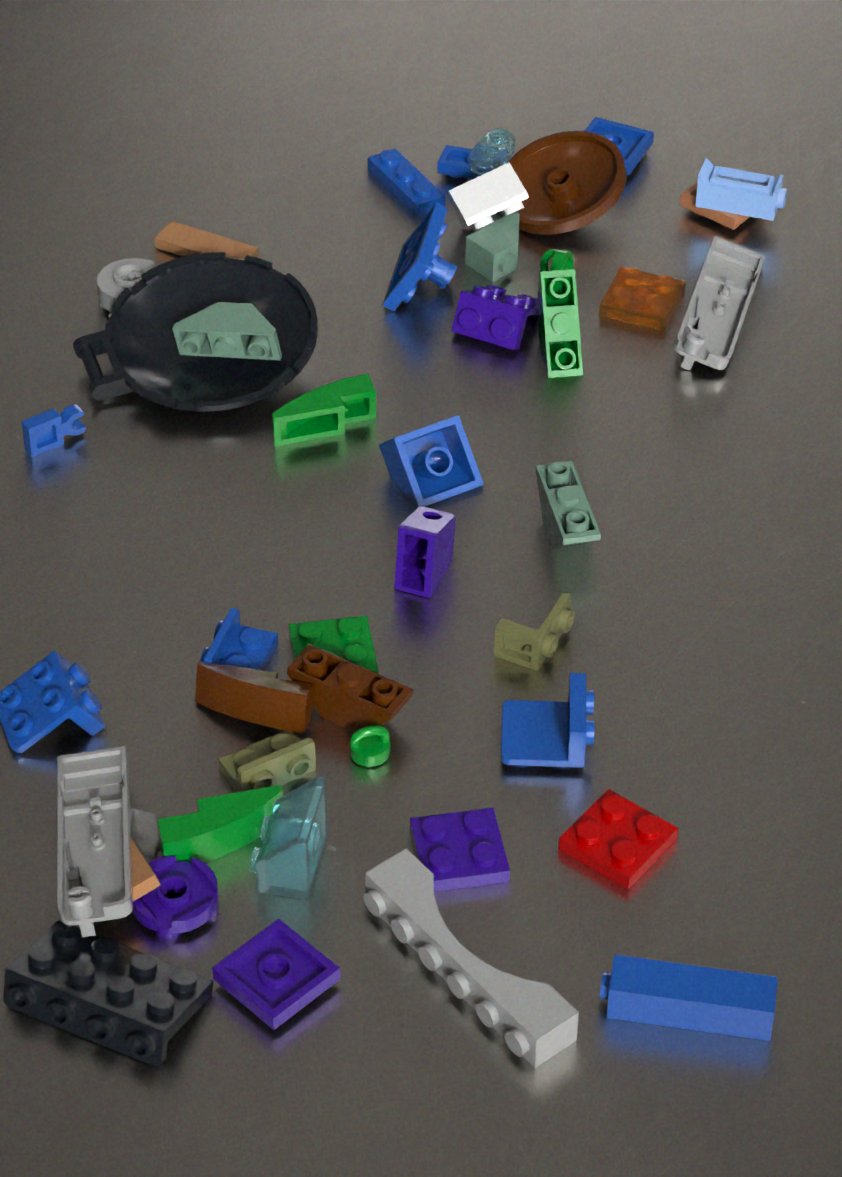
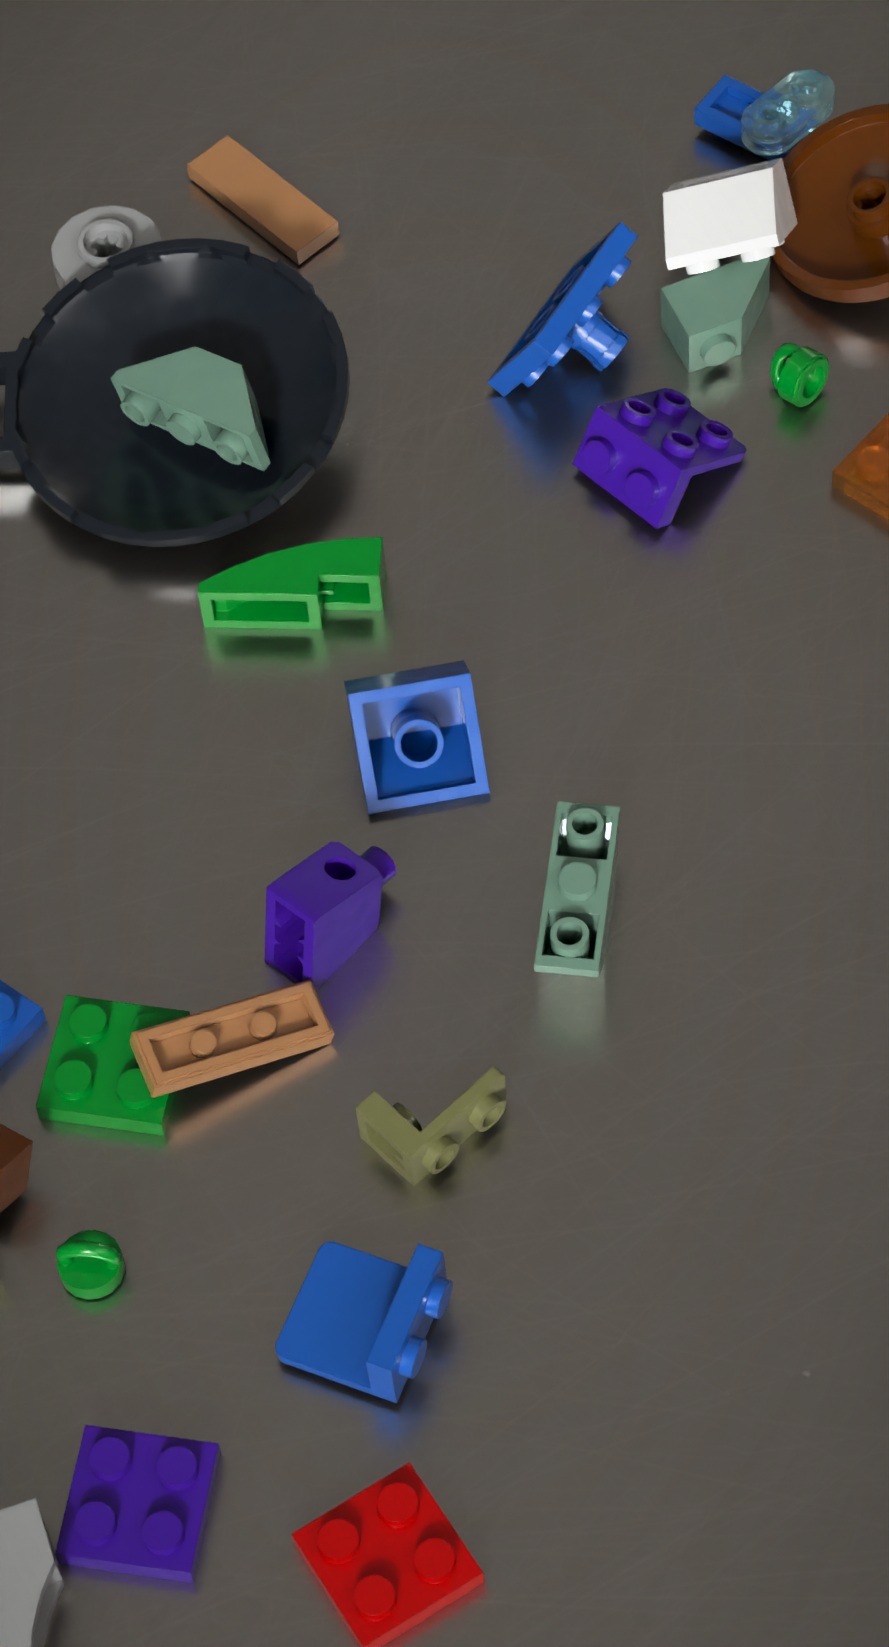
camera: 25 degrees right, 15 degrees up
reddish brown slope [287,644,413,732] -> none
blue plate [368,148,445,216] -> none
slope [537,269,583,378] -> none
none -> medium nougat tile [129,979,334,1098]

